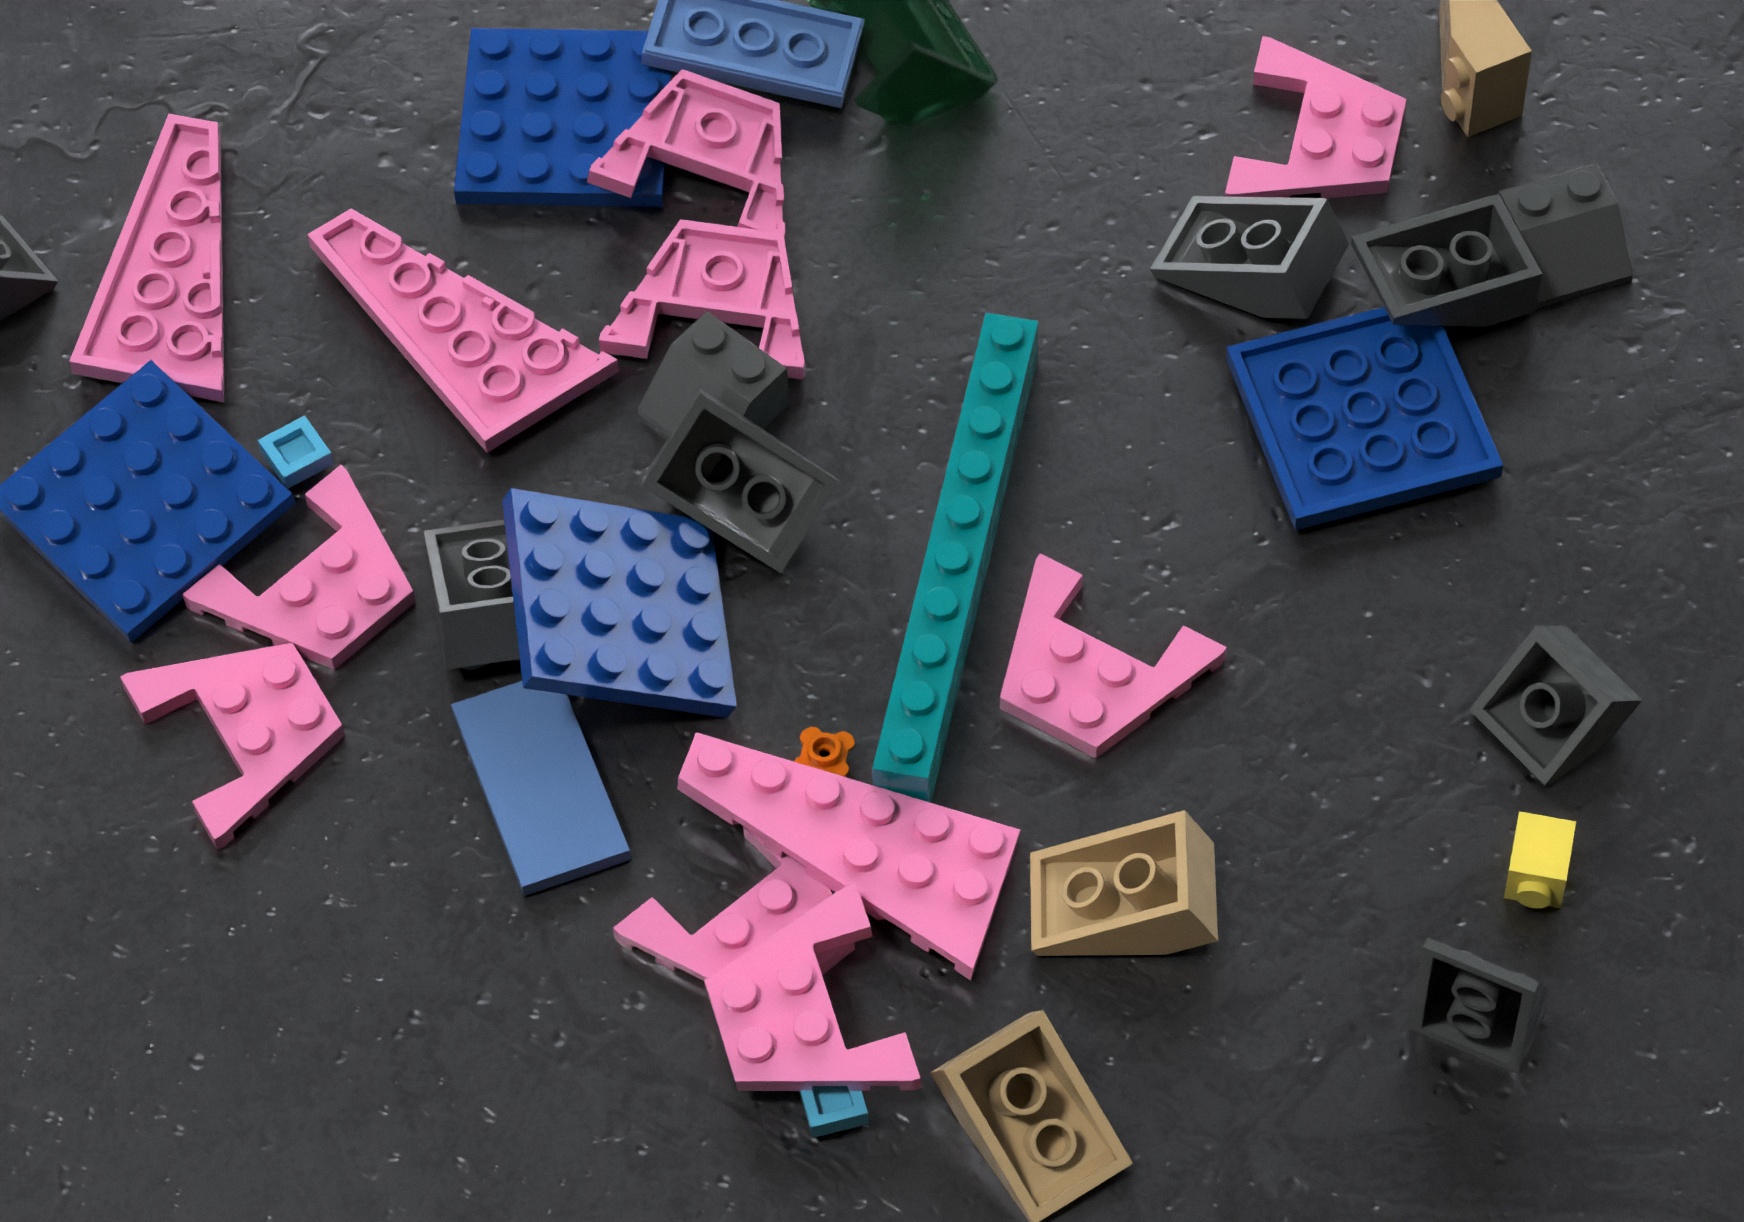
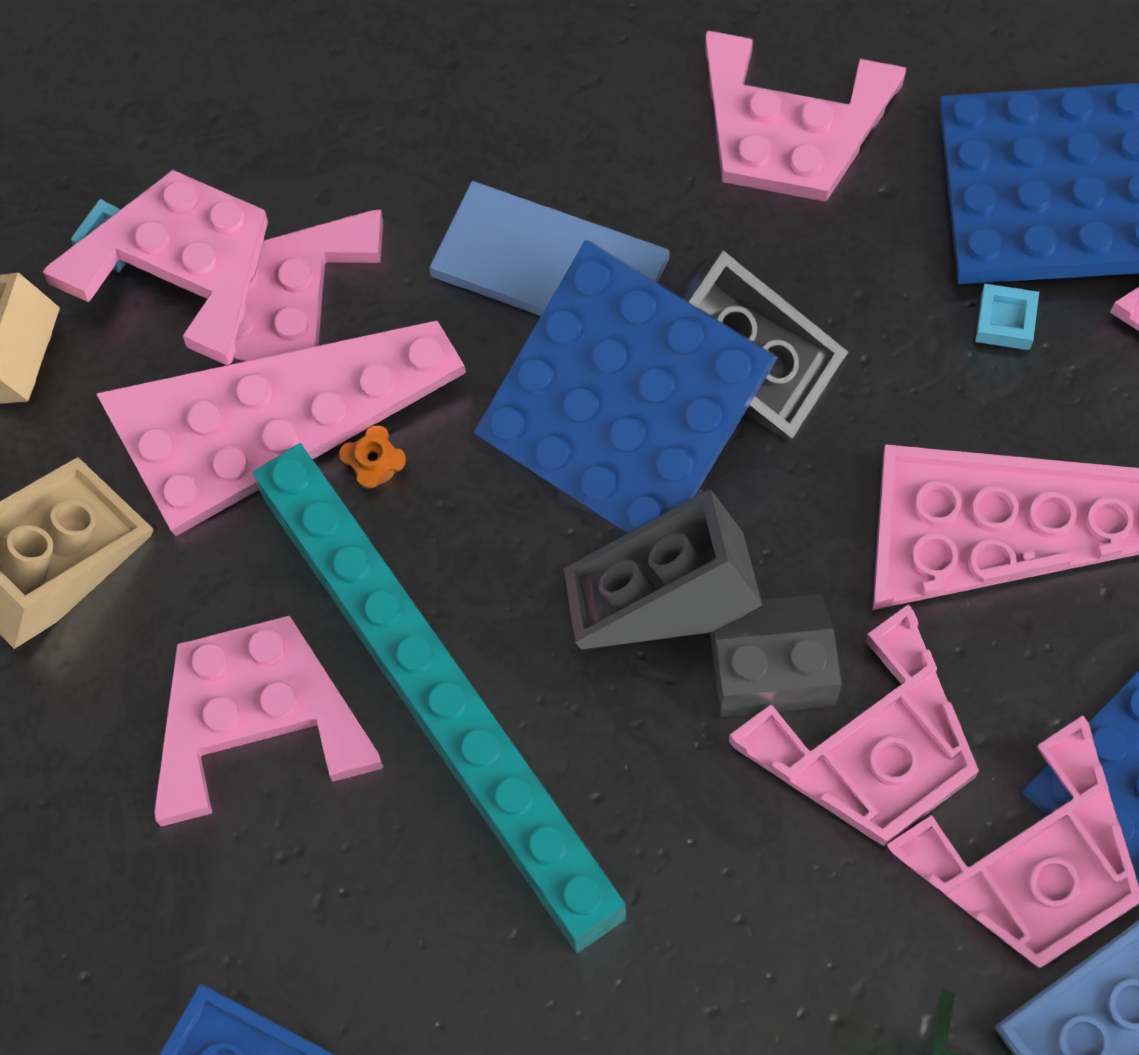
camera: 135 degrees right, 10 degrees up
bright pink wing [182,465,415,670] -> none

